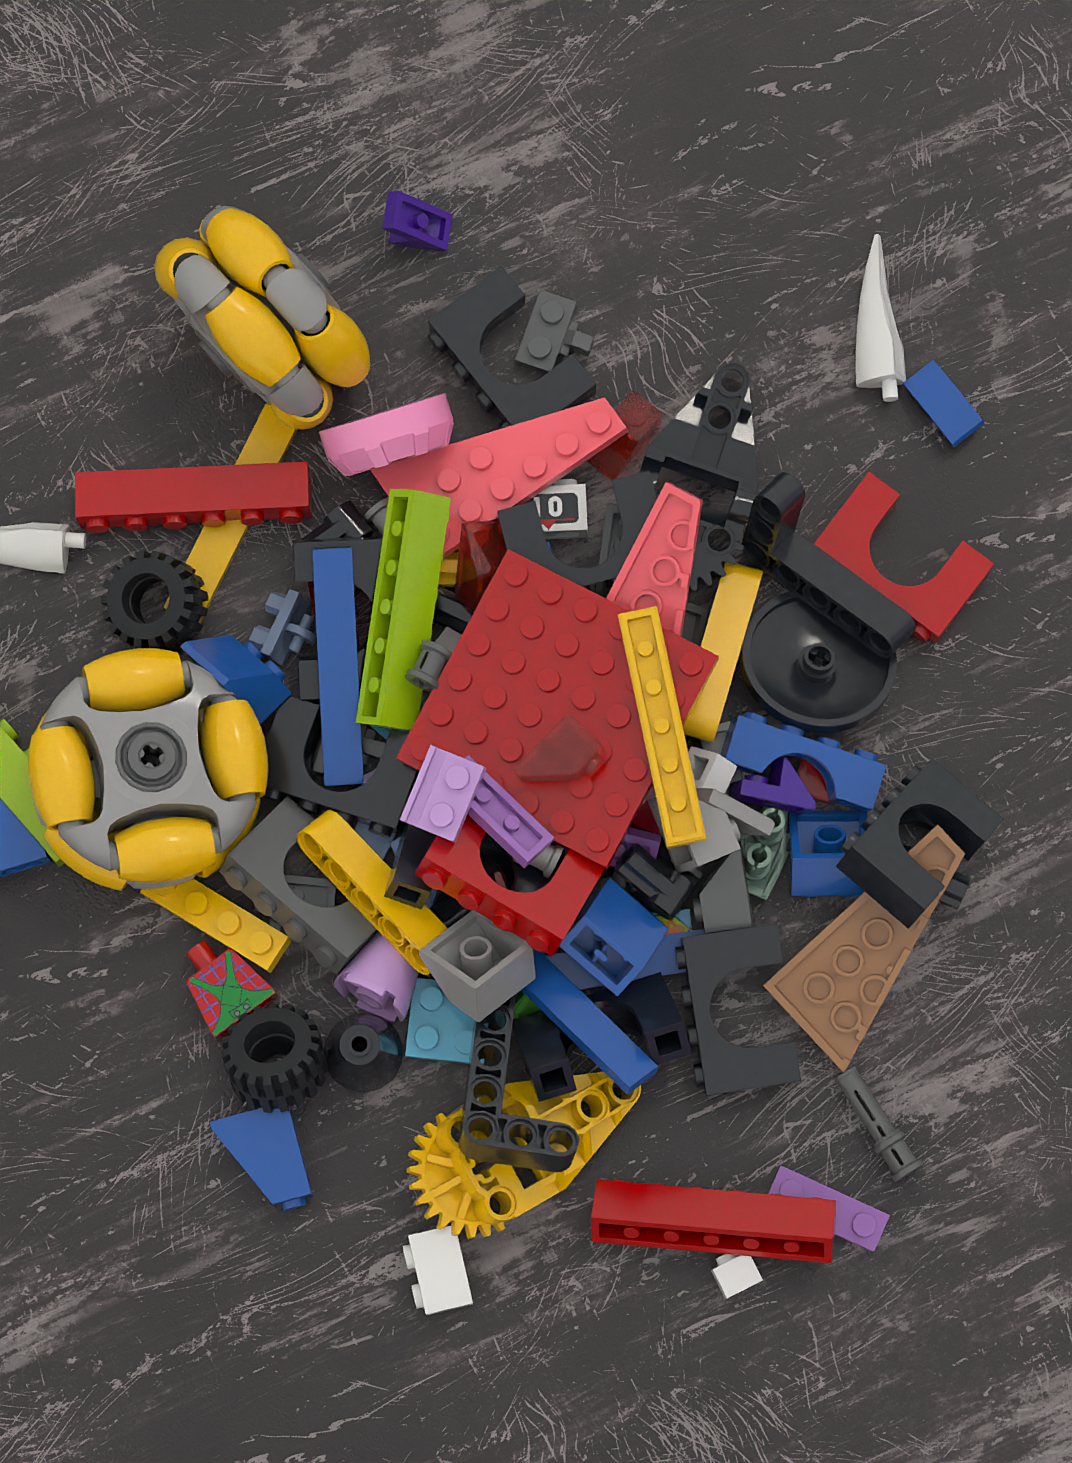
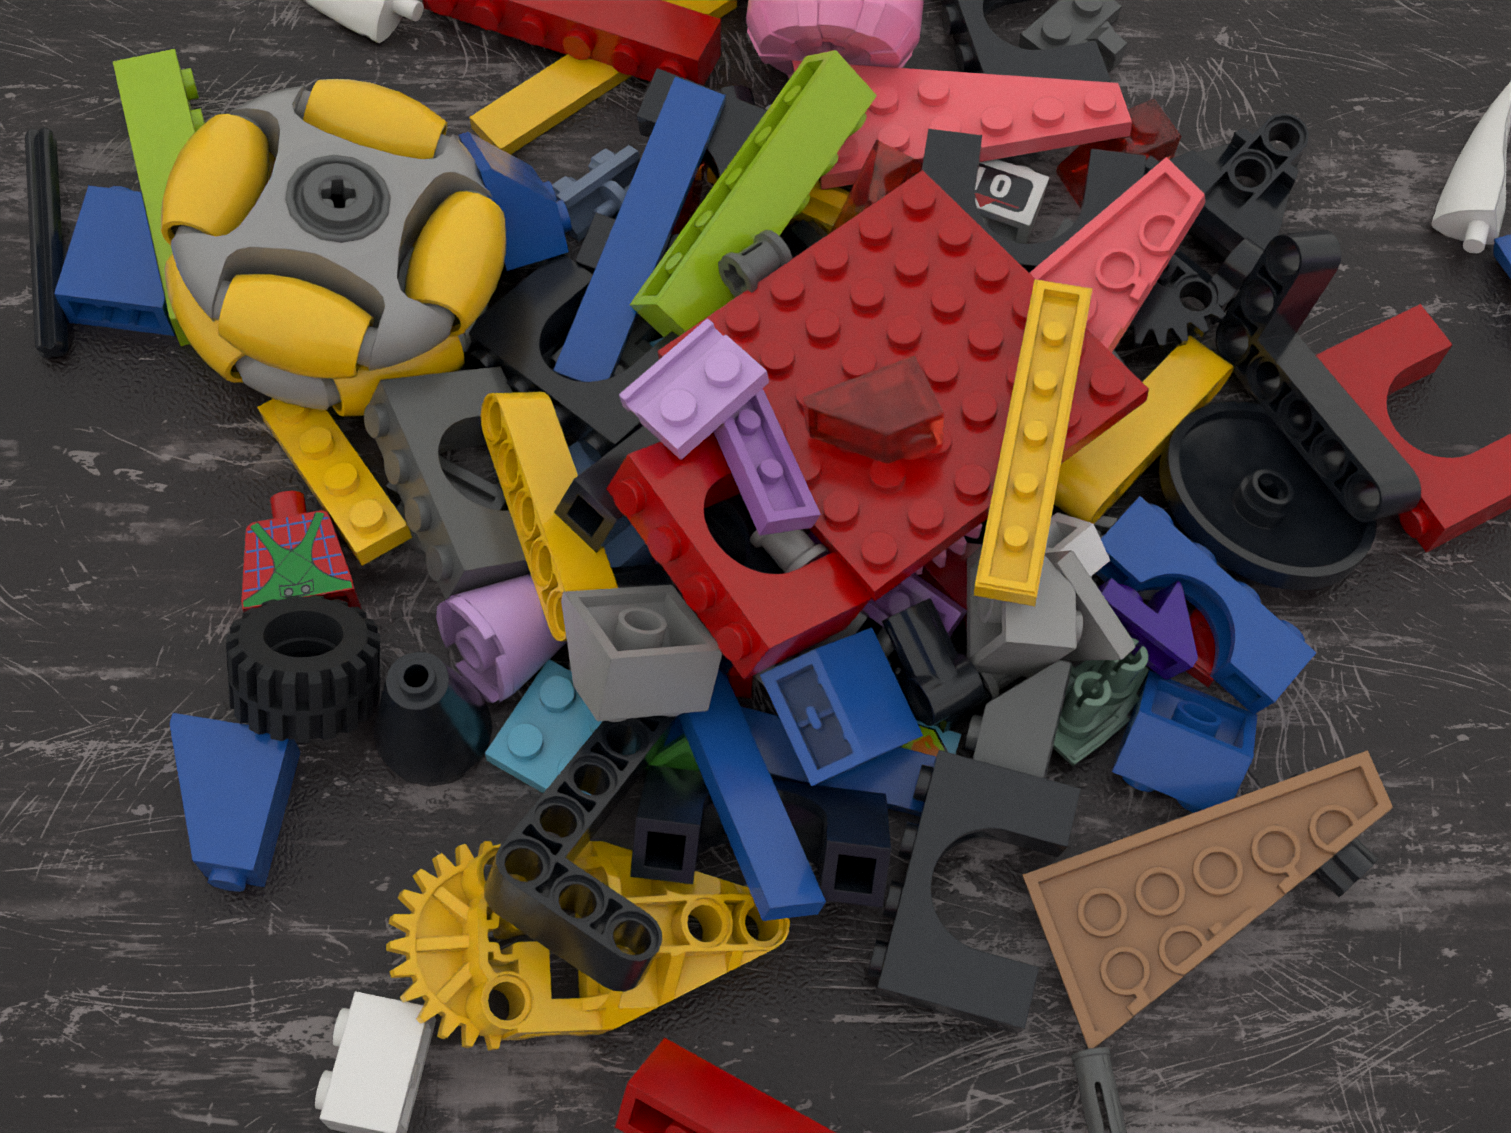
camera: 20 degrees right, 15 degrees down
black tyre [101,550,208,651] -> none
black arch [836,758,1004,929] -> none

